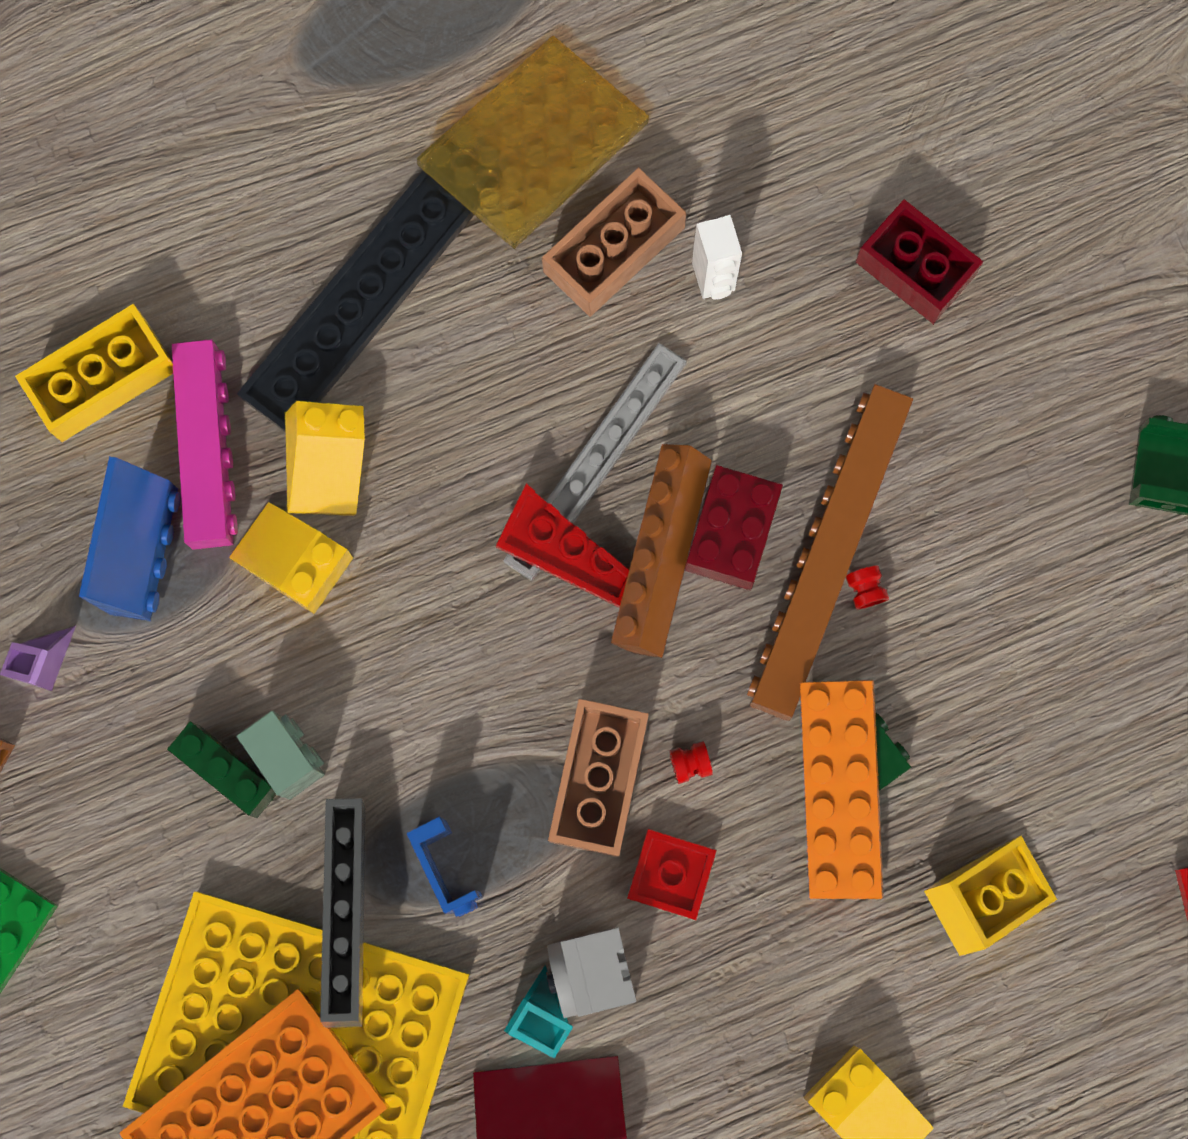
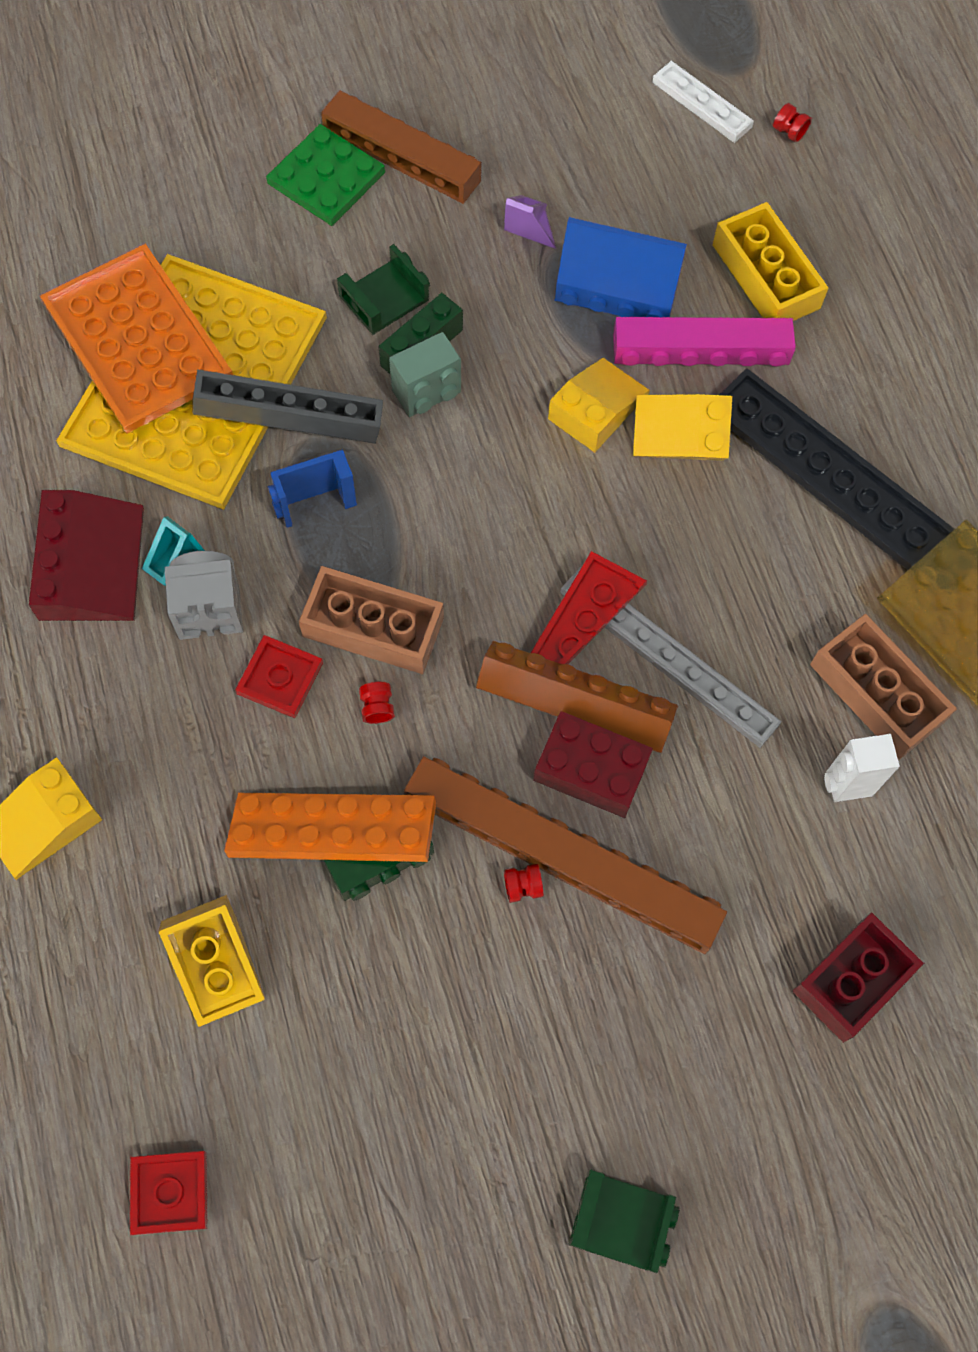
camera: 90 degrees right, 10 degrees down
none -> dark green panel [337,244,430,335]

